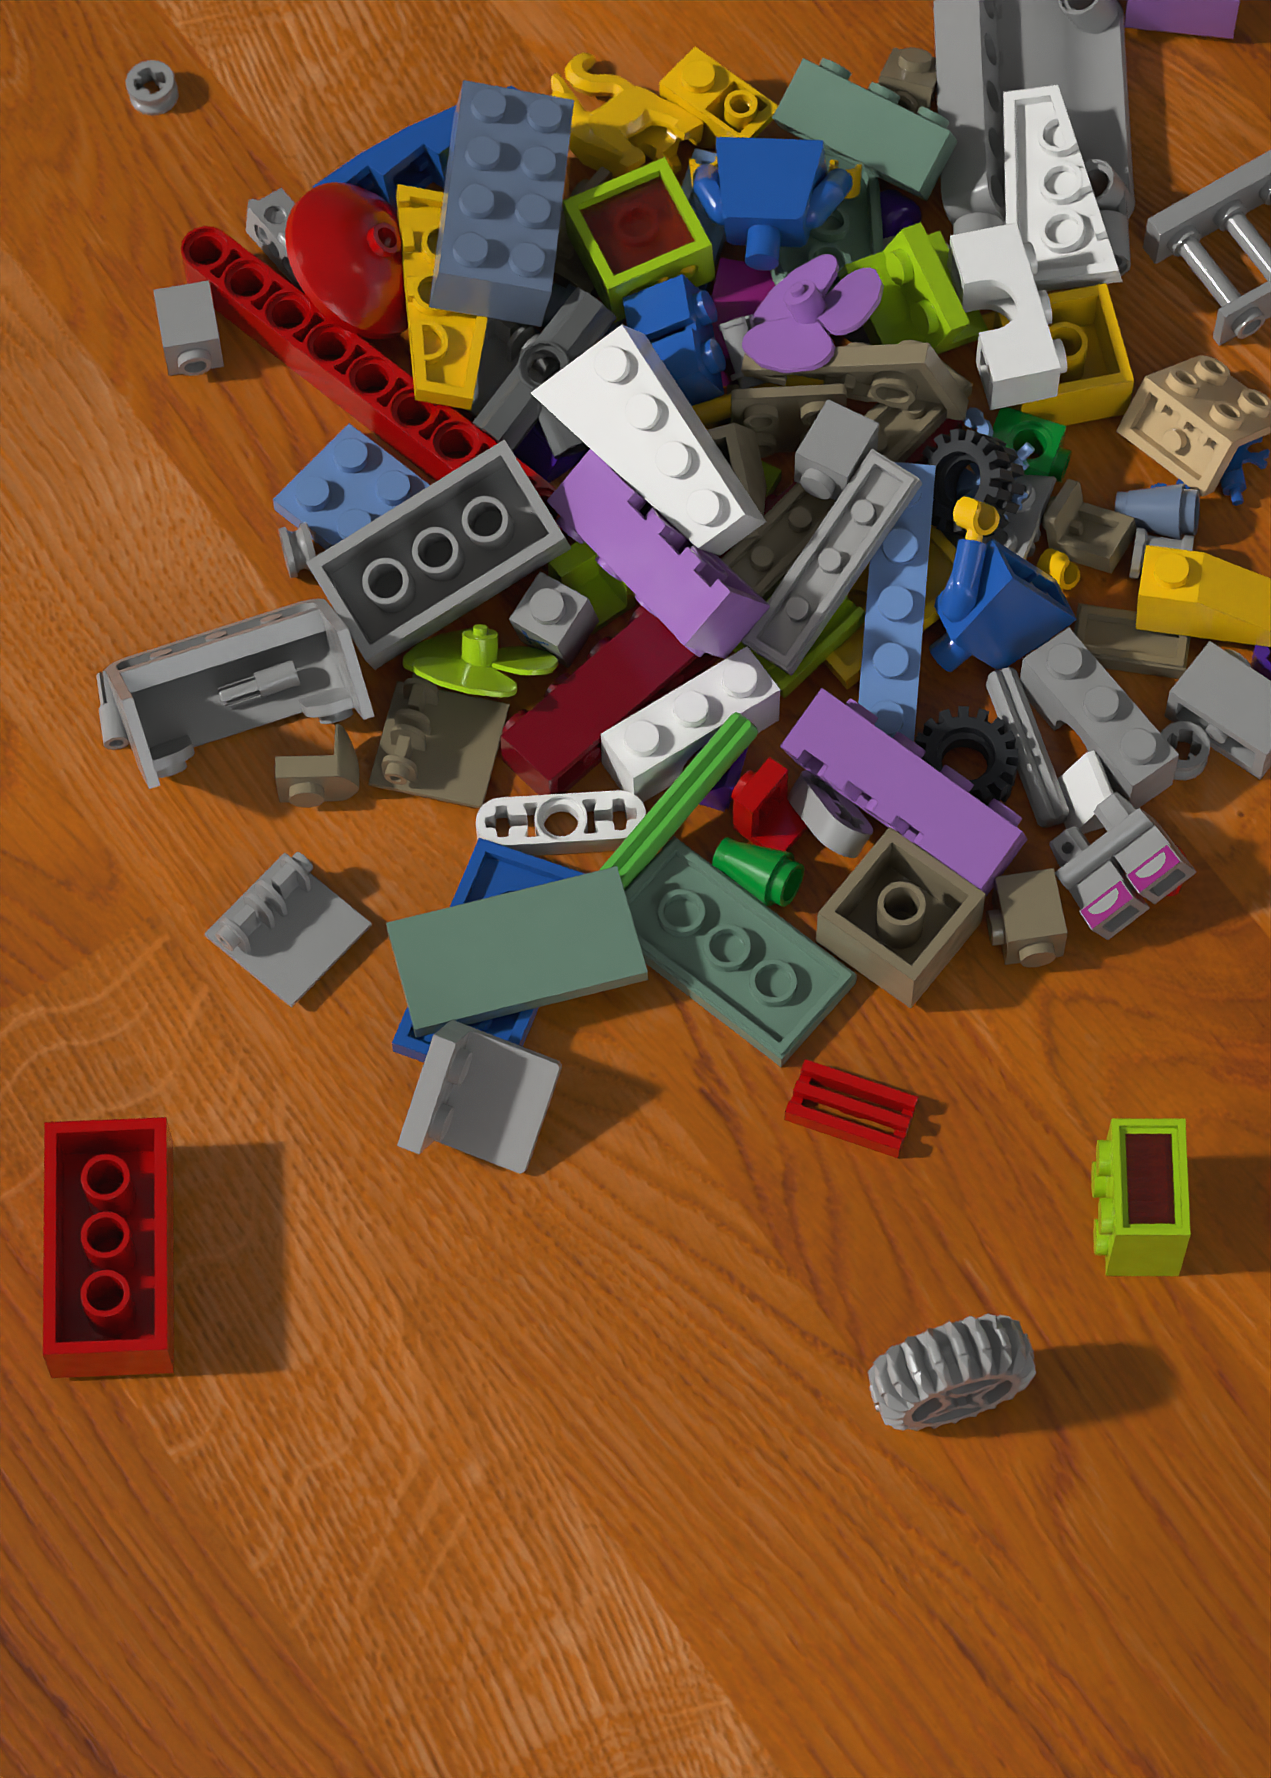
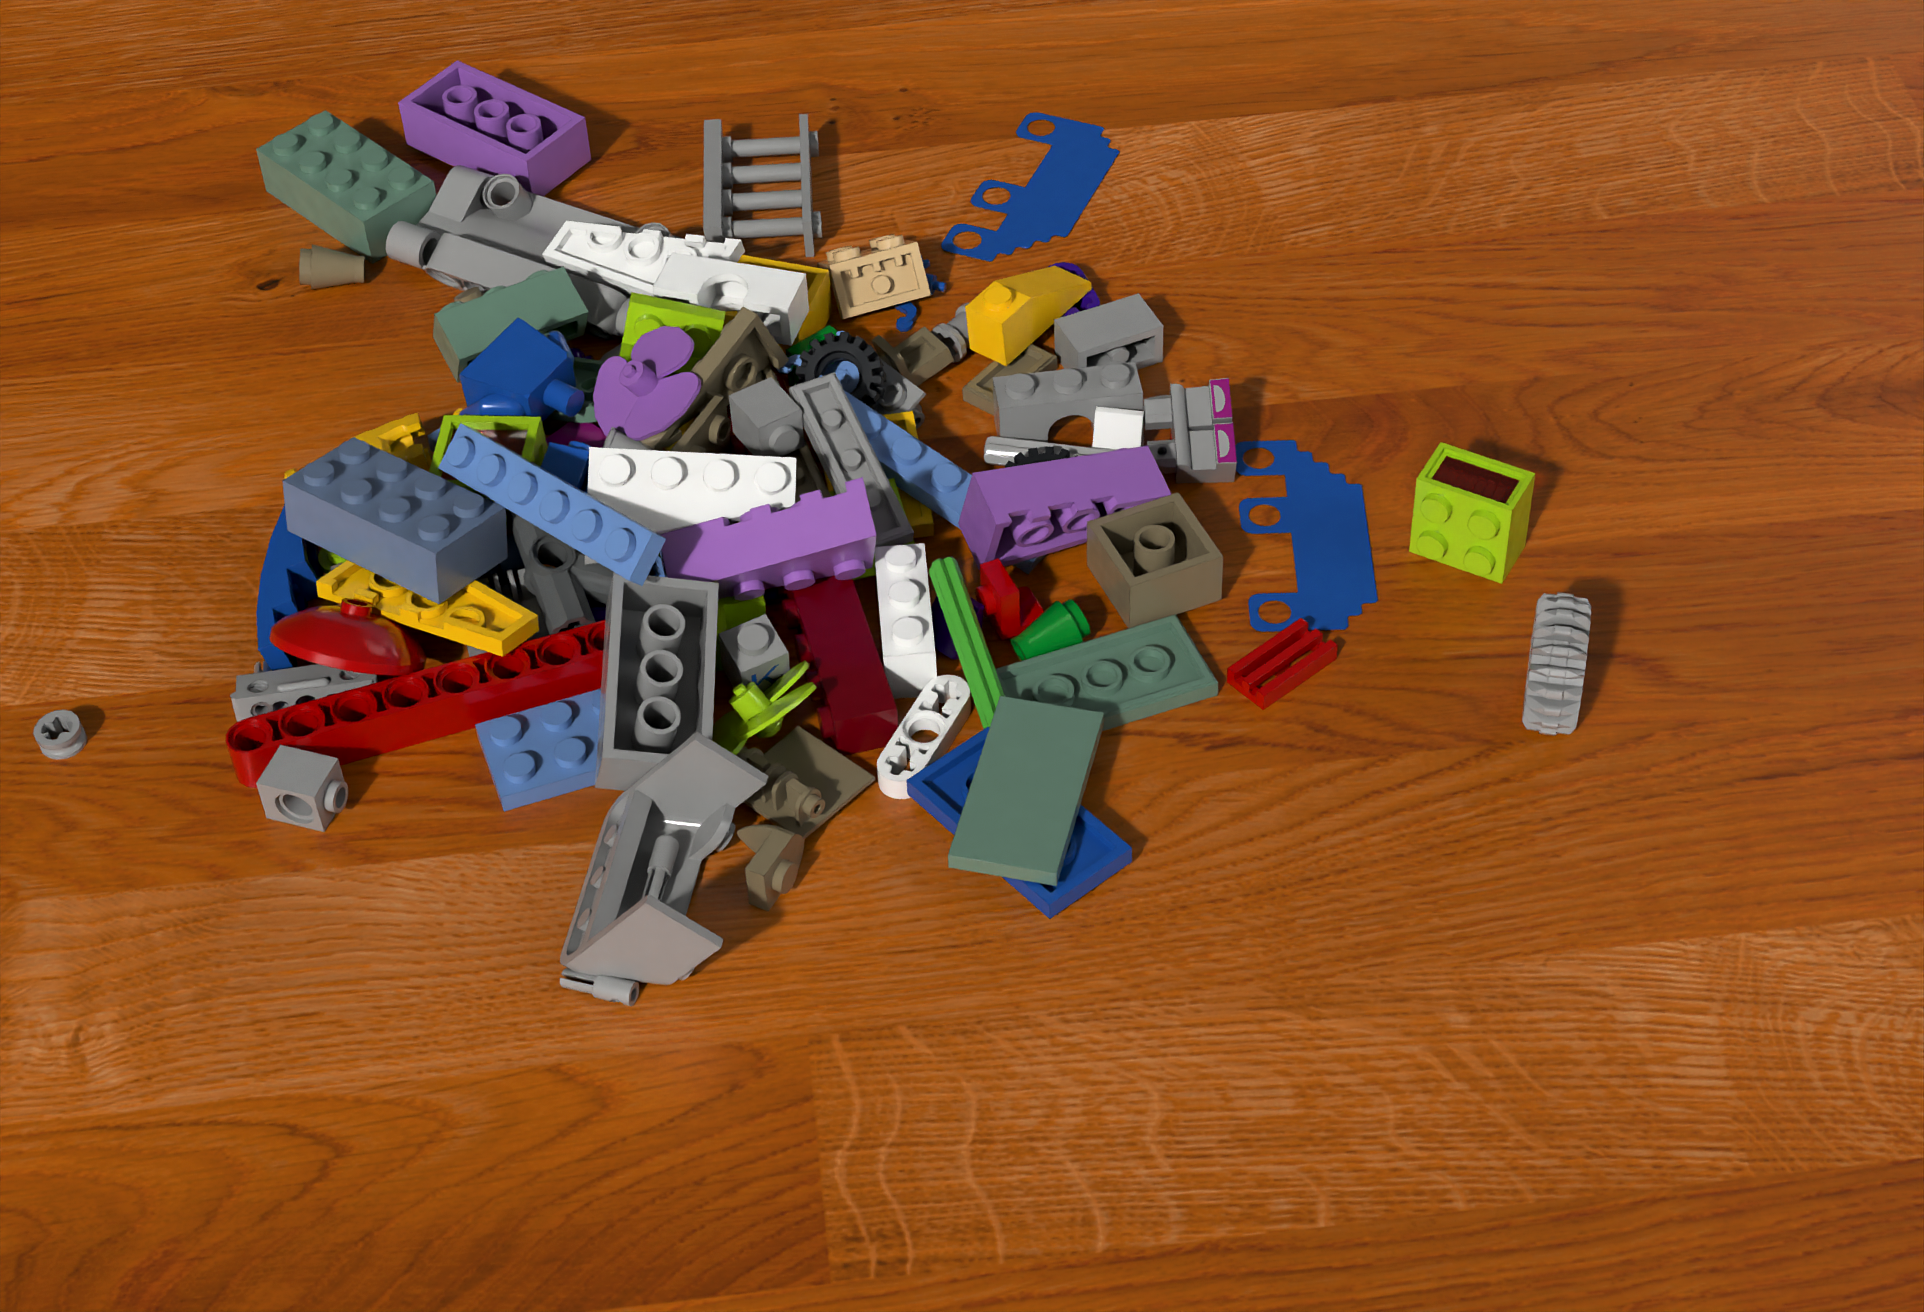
camera: 60 degrees left, 20 degrees down
red brick [43,1117,174,1378] -> none
light grey hinge [204,852,372,1008] -> none
light grey bush [278,522,316,579] -> none
light grey bracket [397,1020,562,1173] -> none
yellow slope [659,46,778,149] -> none
light grey beam [787,770,873,858] -> none
blue torso [929,496,1080,672] -> none
dark tan brick [986,868,1067,967] -> none
sand blue cone [1115,483,1200,540] -> none
none -> medium blue plate [438,423,666,586]
none -> blue piece [1235,440,1378,632]

